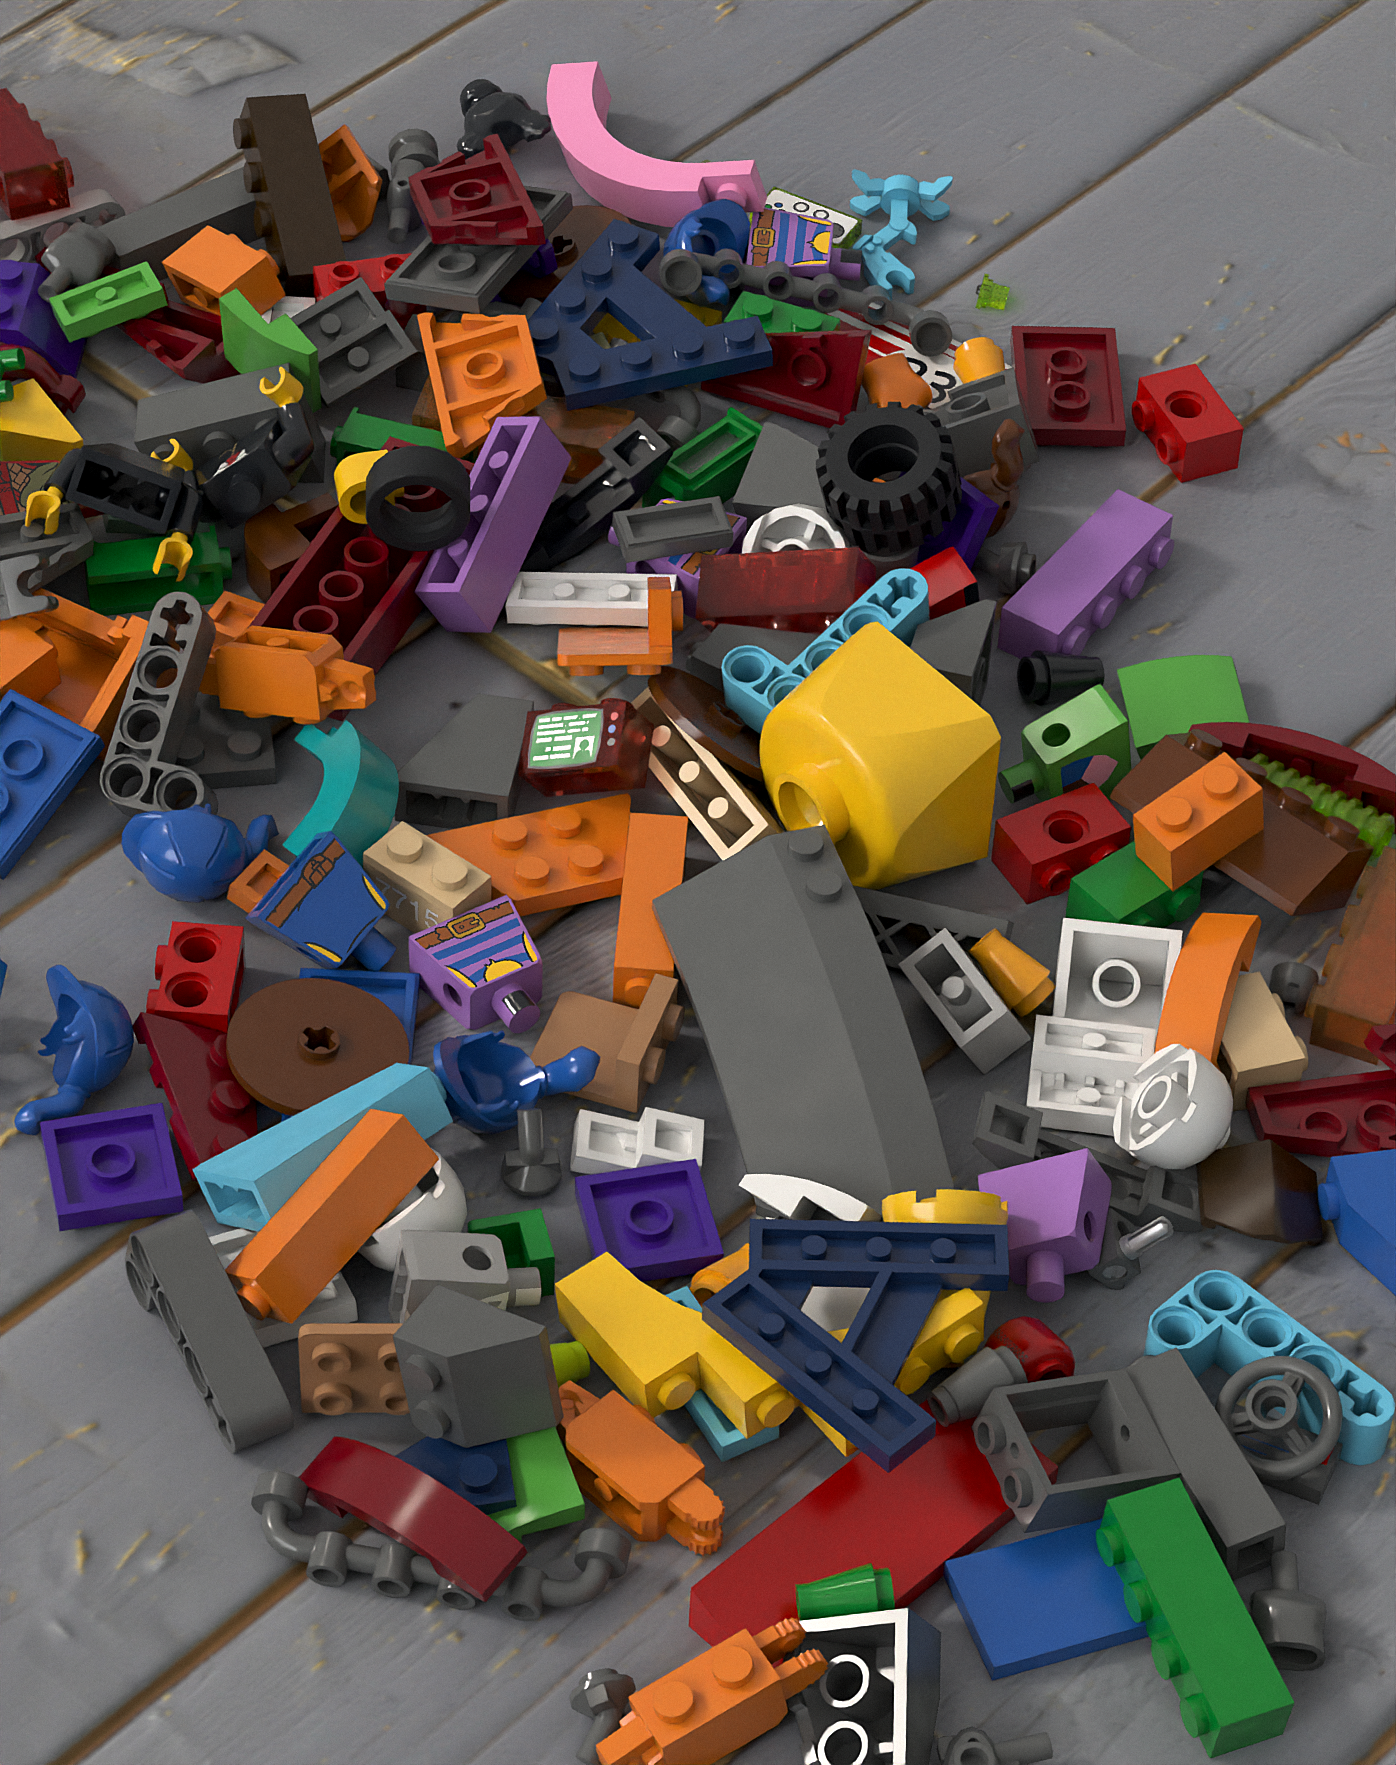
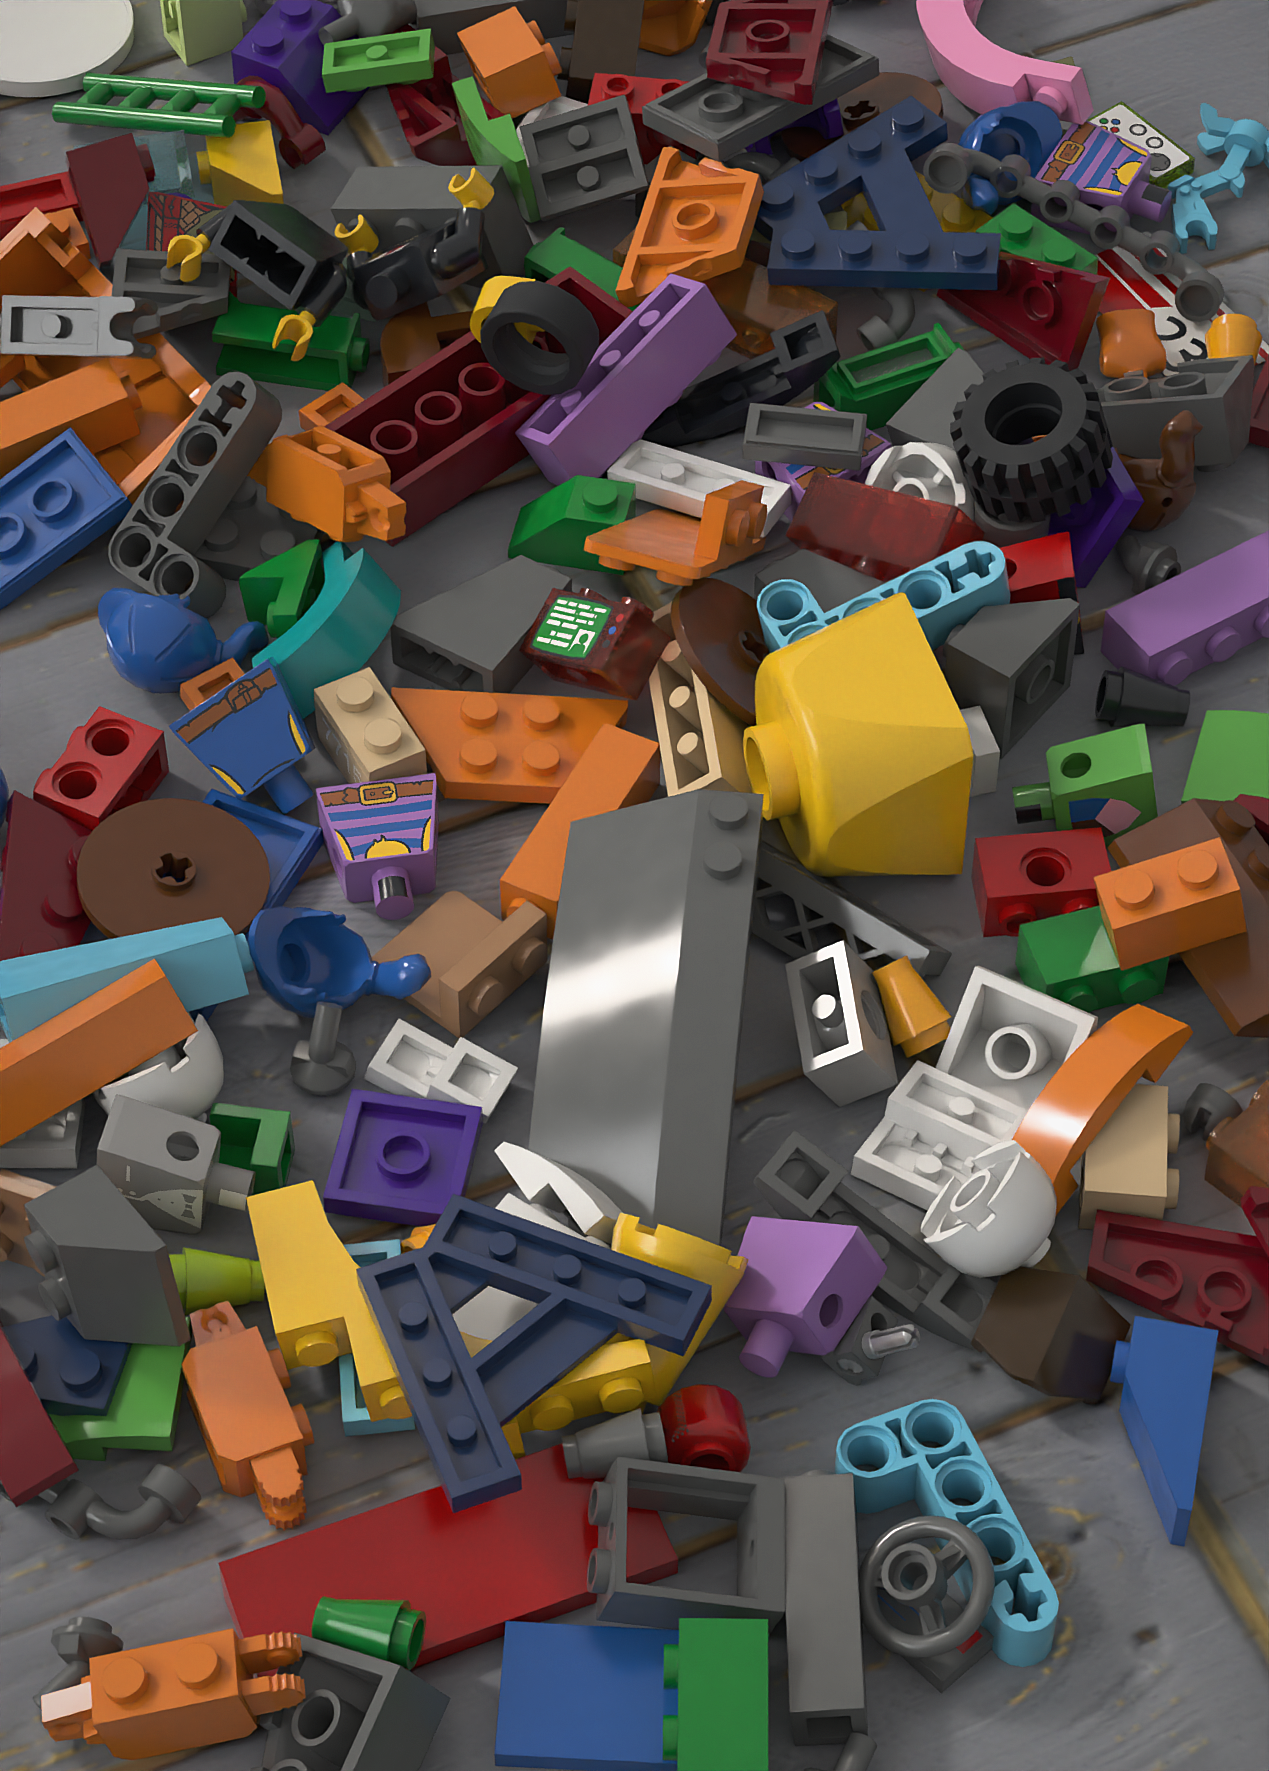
camera: 25 degrees right, 5 degrees up
none -> green slope [238,539,325,639]
none -> green slope [508,475,636,575]

